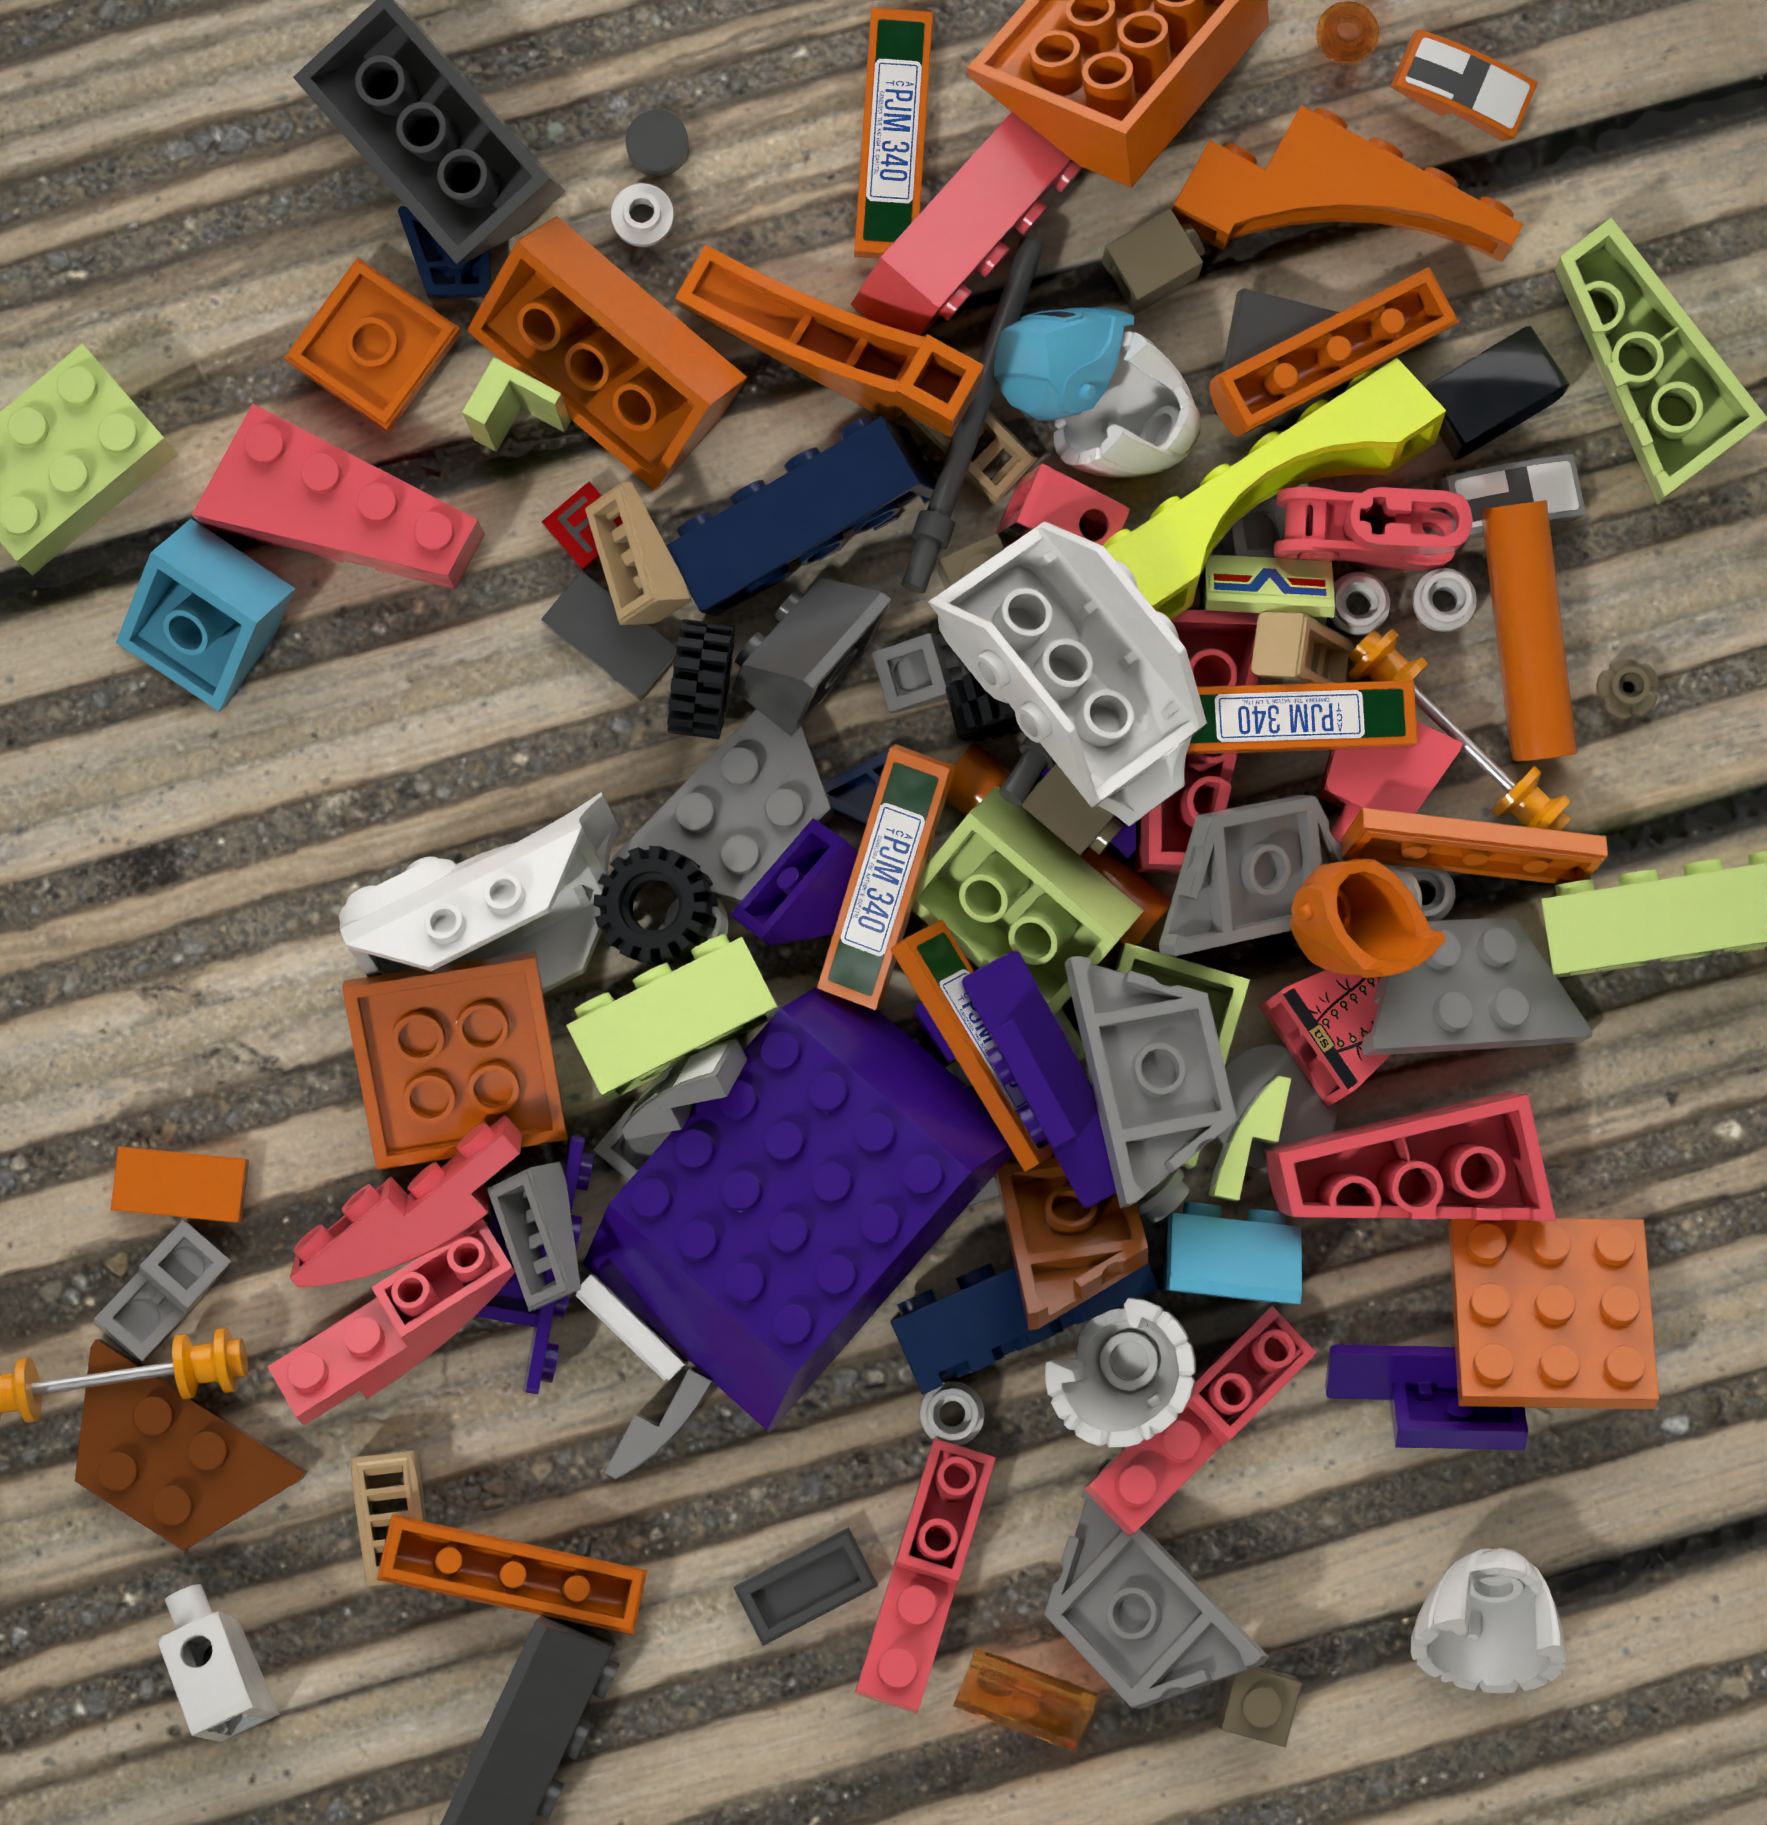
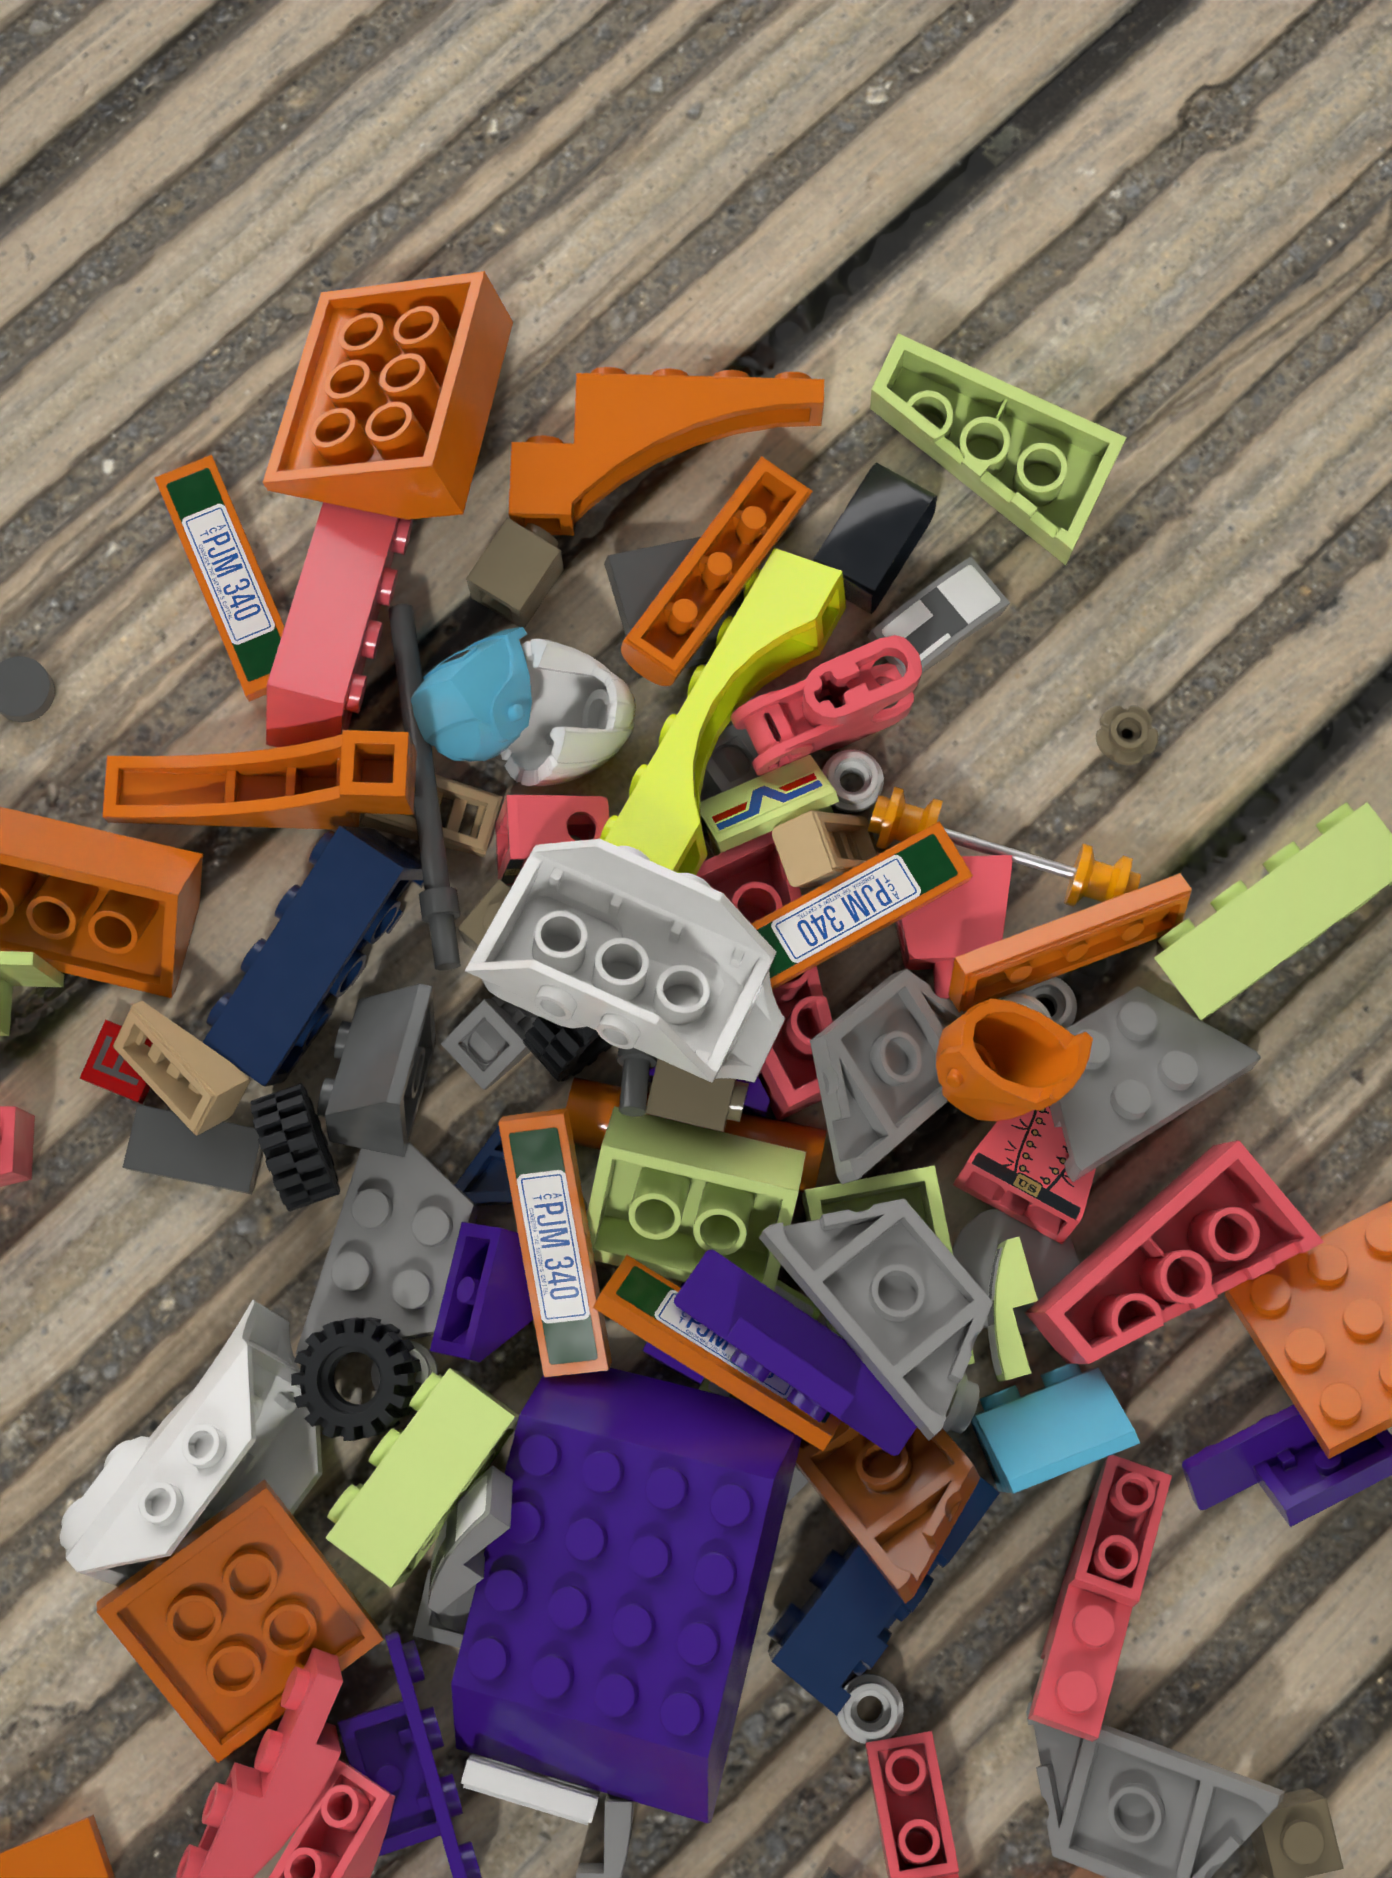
camera: 25 degrees left, 5 degrees down
light grey slope [487,1162,581,1311] -> none
white plate [611,183,674,247] -> none
white hair [1045,1298,1196,1447] -> none
clear orange plate [1316,1,1379,65] -> none
slope [1390,29,1538,142] -> none
white plate [1412,568,1477,632] -> none
orange brick [1481,500,1577,761] -> none

